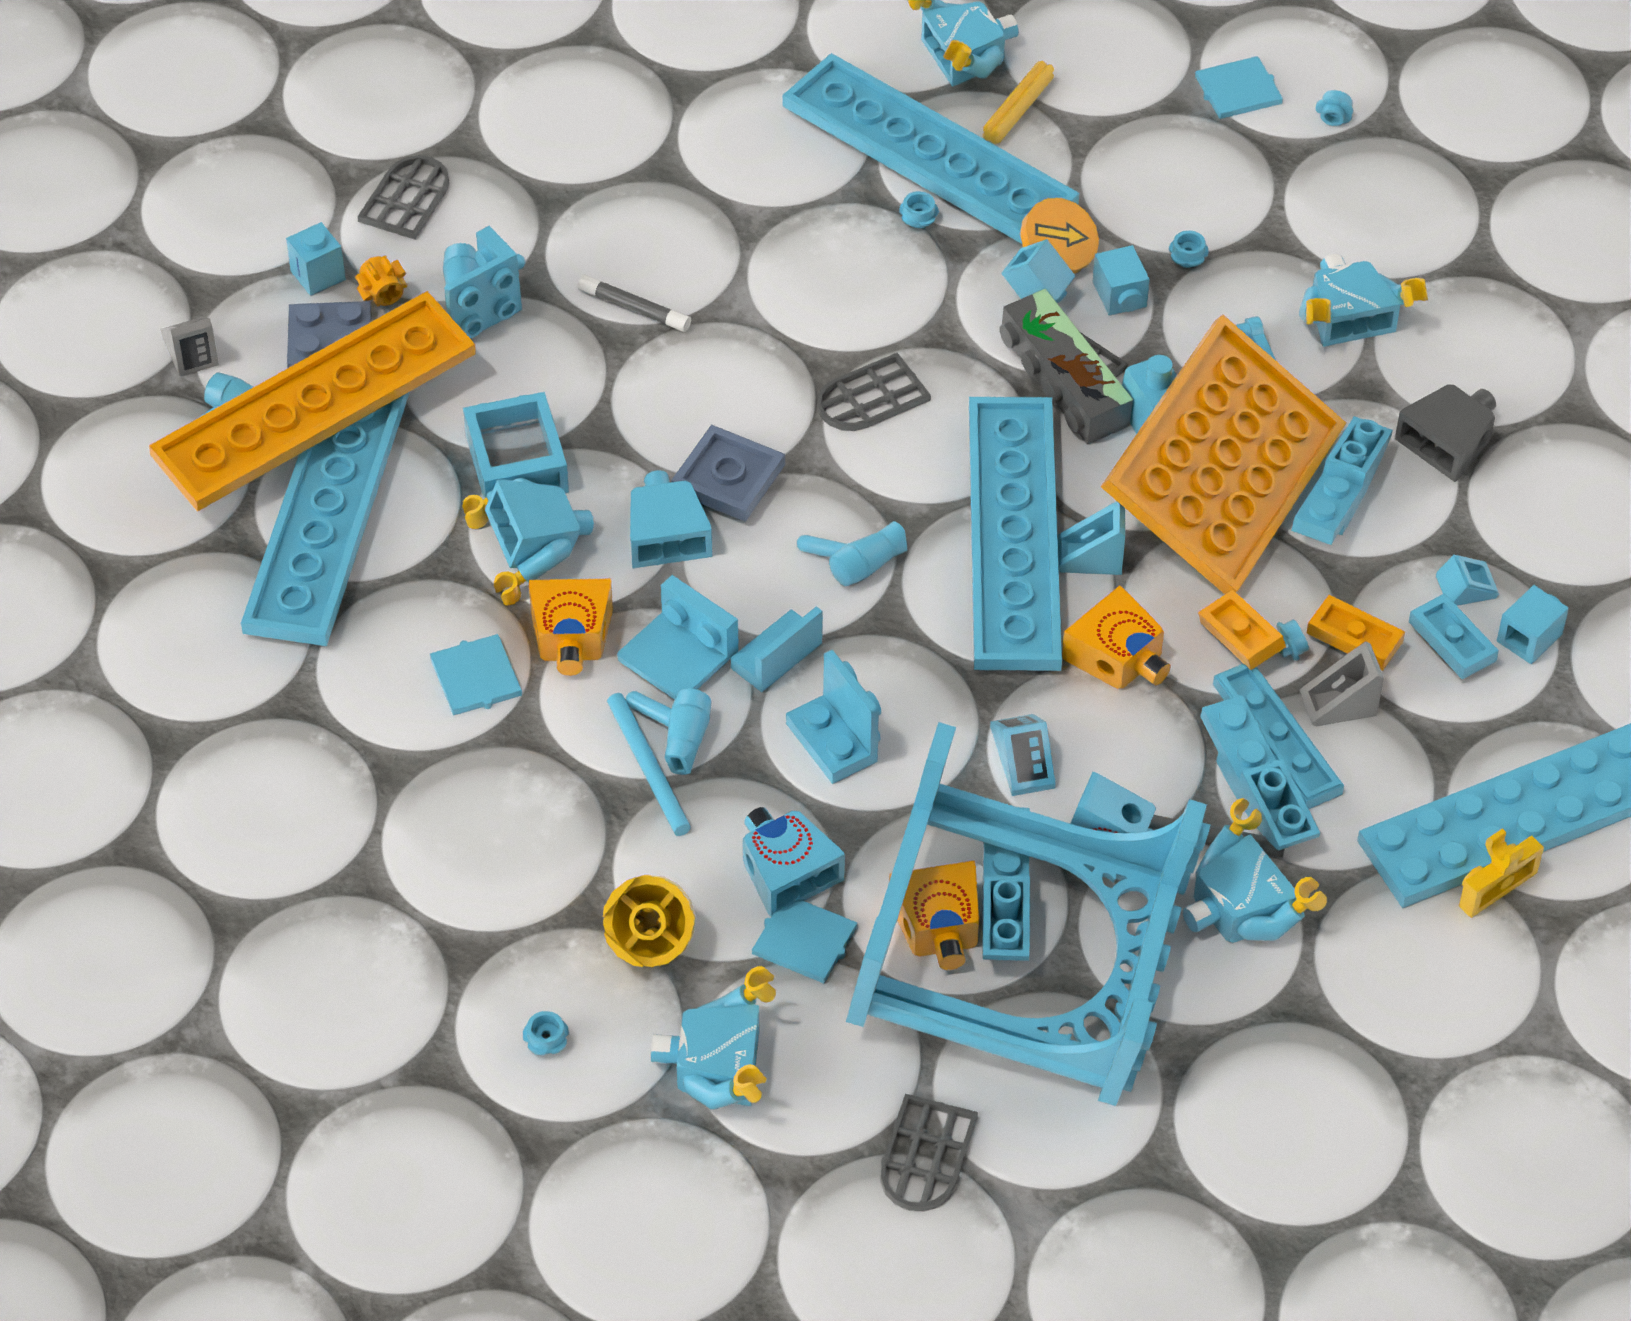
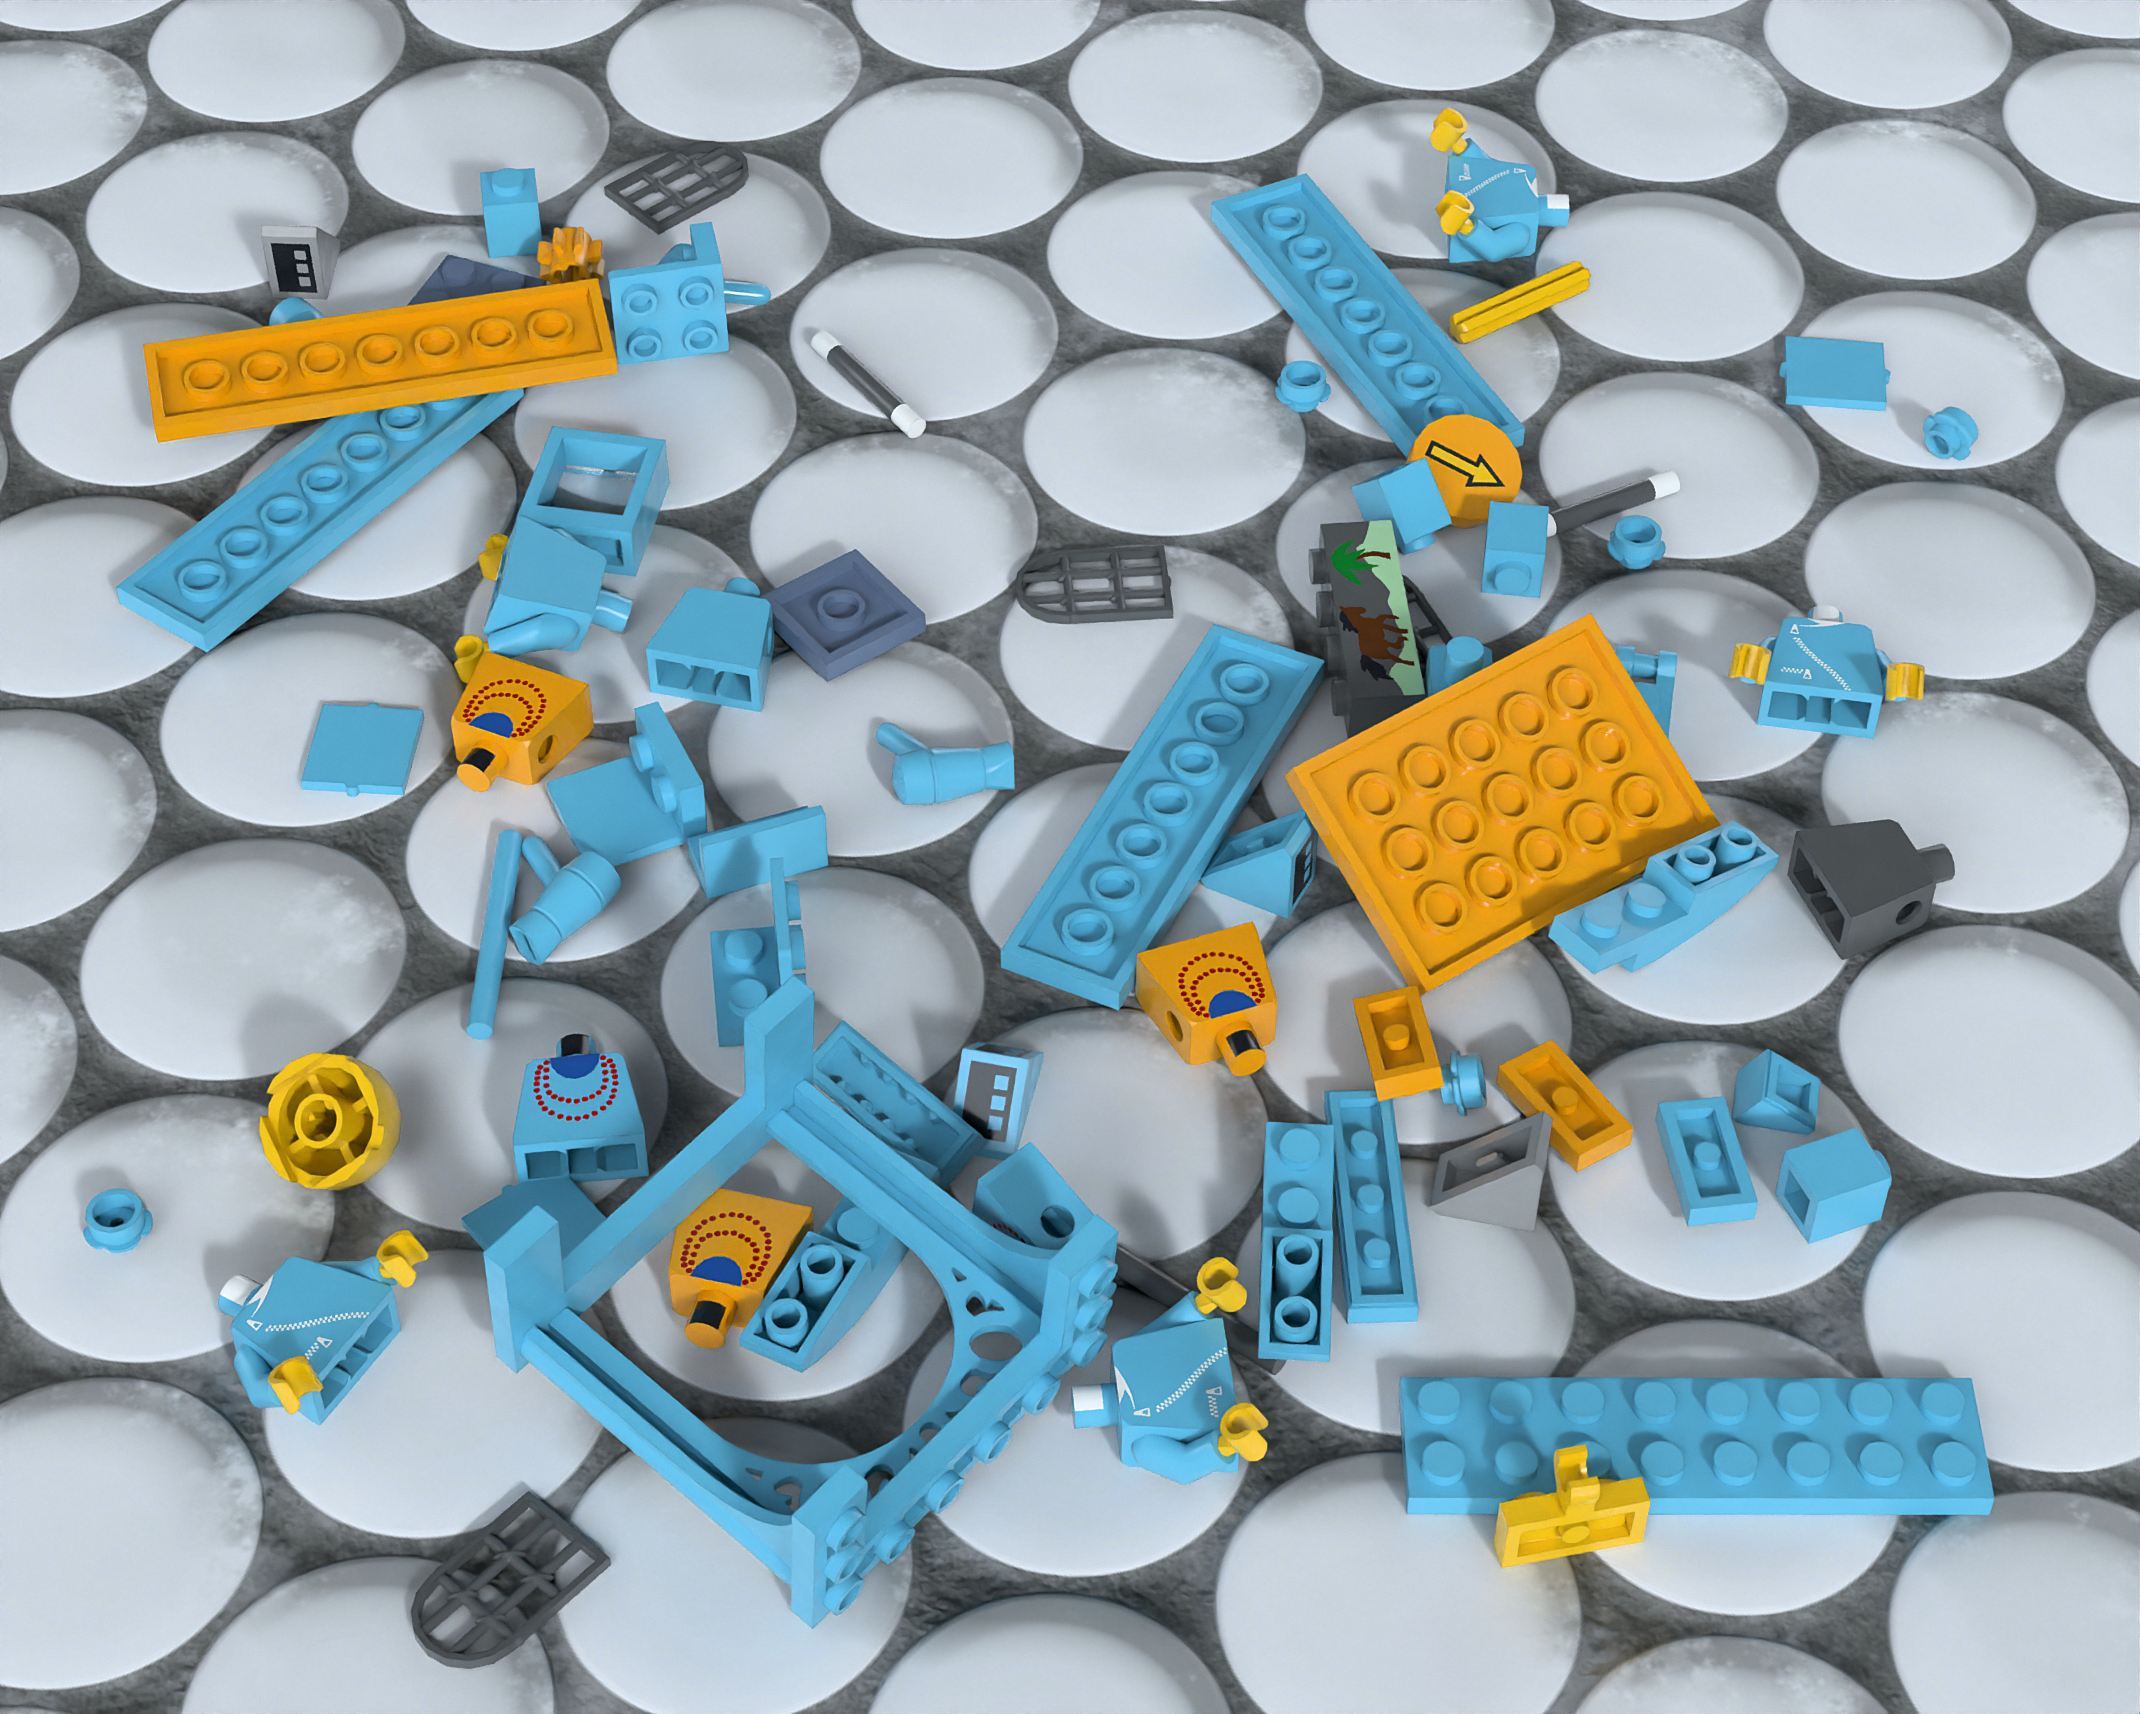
camera: 25 degrees right, 5 degrees down
none -> medium azure plate [813,1020,987,1190]
none -> dark grey bar [1547,470,1680,538]

